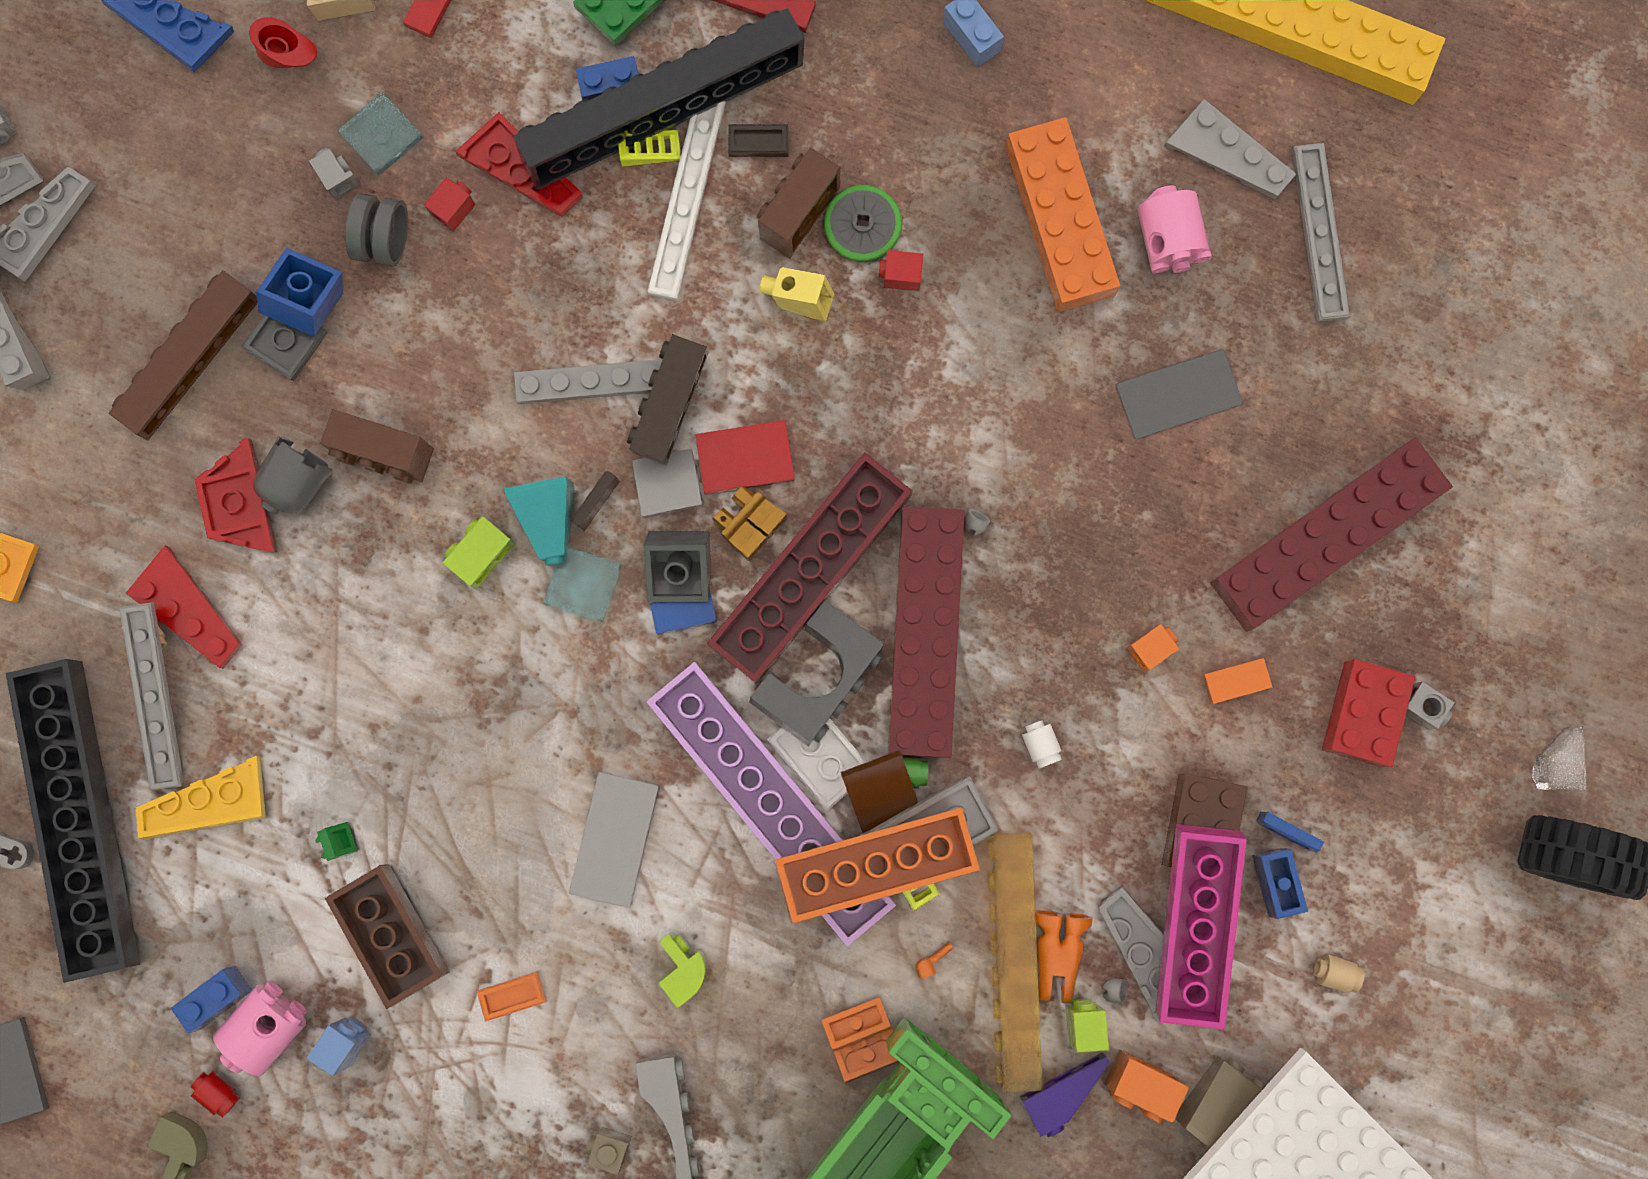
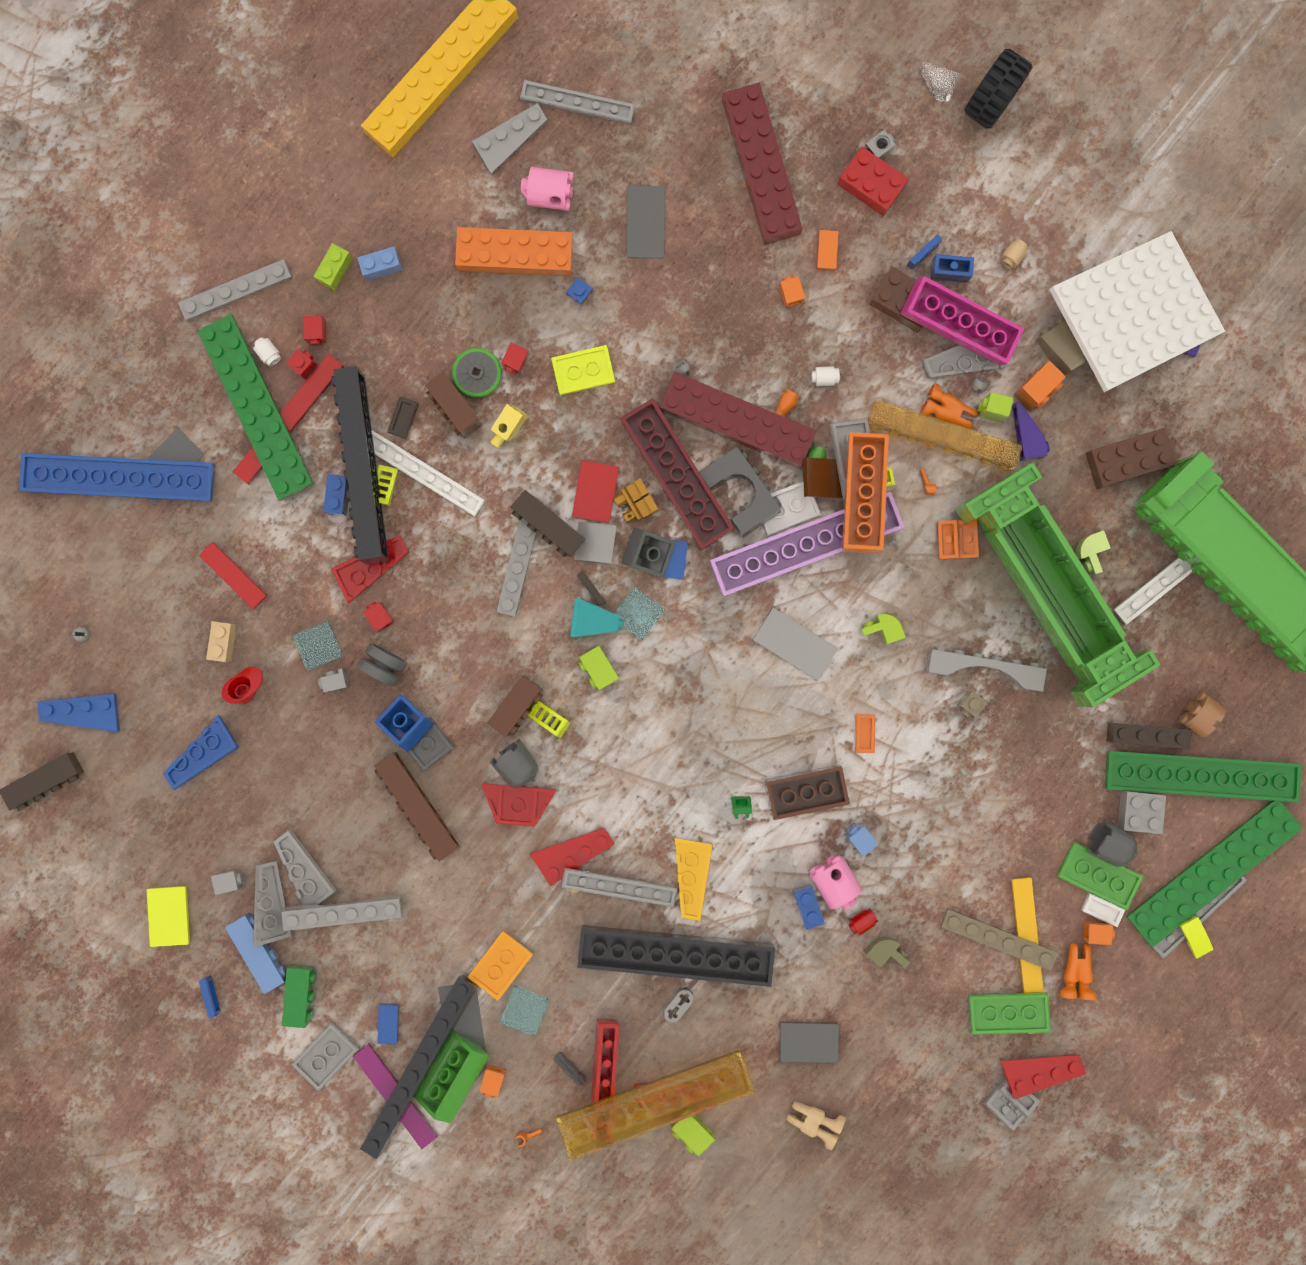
camera: 70 degrees left, 5 degrees up
none -> neon yellow slope [528,701,571,738]
none -> neon yellow tile [551,345,615,396]
none -> blue plate [566,277,593,305]
none -> orange cone [774,389,800,417]

